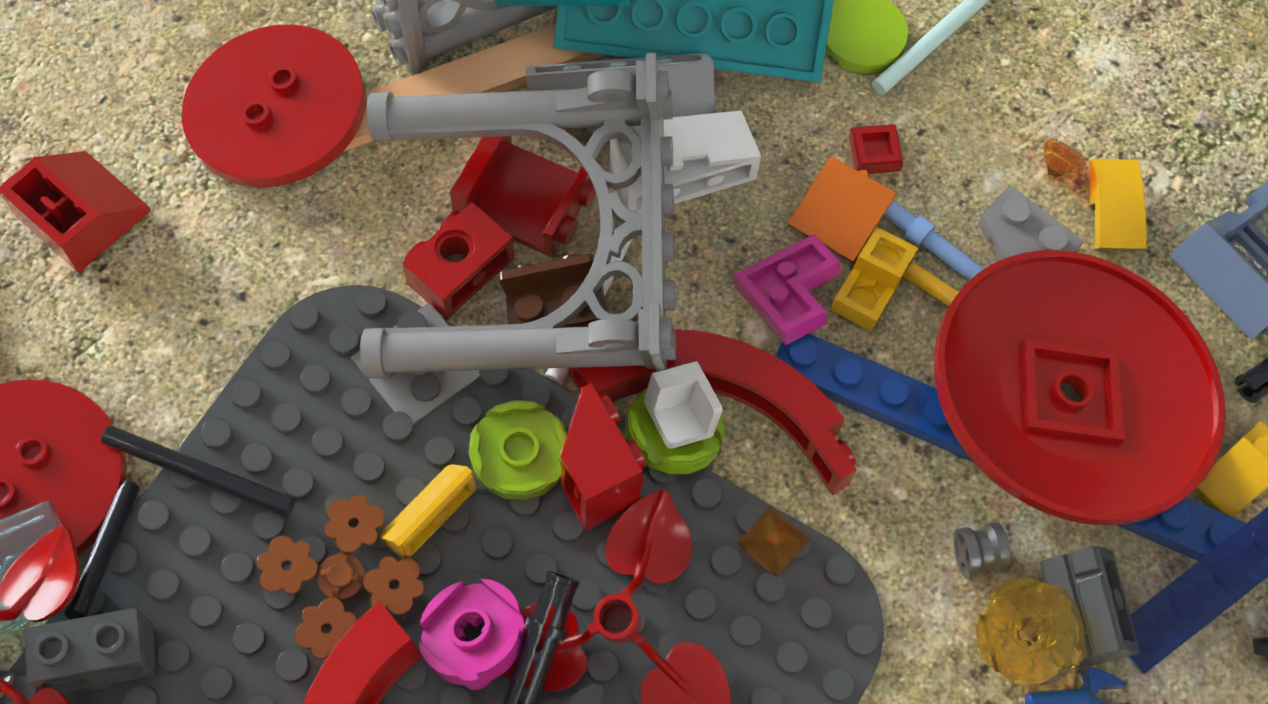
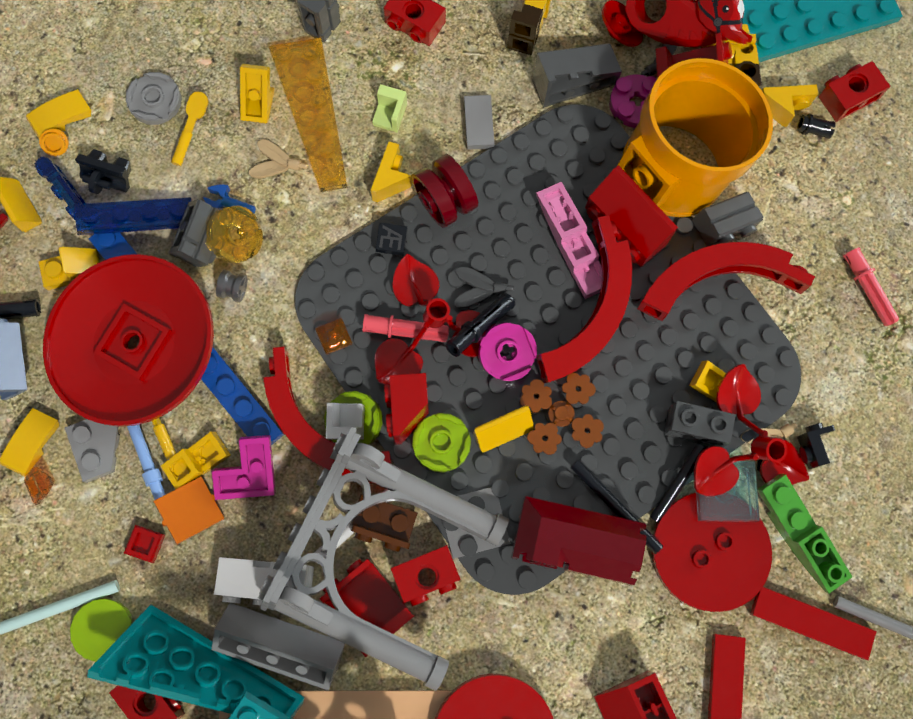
camera: 155 degrees left, 10 degrees up
none -> coral axle [362,314,449,342]
none -> dark red brick [511,496,646,586]

